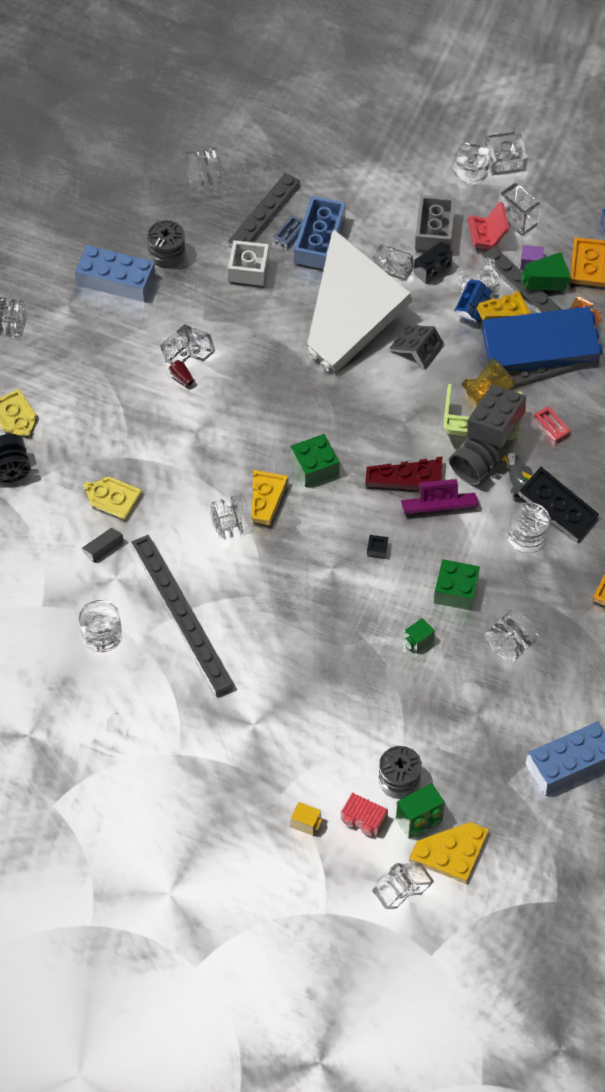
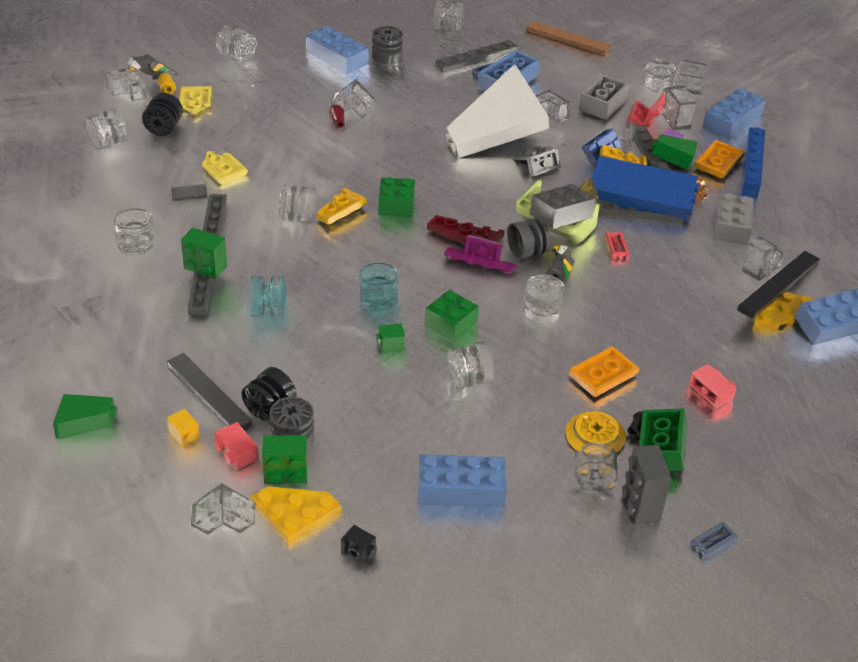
camera: 25 degrees right, 15 degrees down
white brick [228,240,269,286] -> none
black plate [367,535,389,557] -> none
black brick [413,242,453,284] -> none
black tile [517,466,599,542] -> none
none -> green slope [53,394,118,439]
none -> dark grey tile [167,353,252,429]
none -> green brick [181,227,227,279]
none -> black wheel [241,367,297,422]
none -> clear light blue wheel [250,276,287,316]
none -> black brick [341,525,377,563]
none -> clear light blue wheel [359,263,398,311]
none -> medium nougat tile [526,21,611,56]
none -> medium blue brick [702,87,766,139]

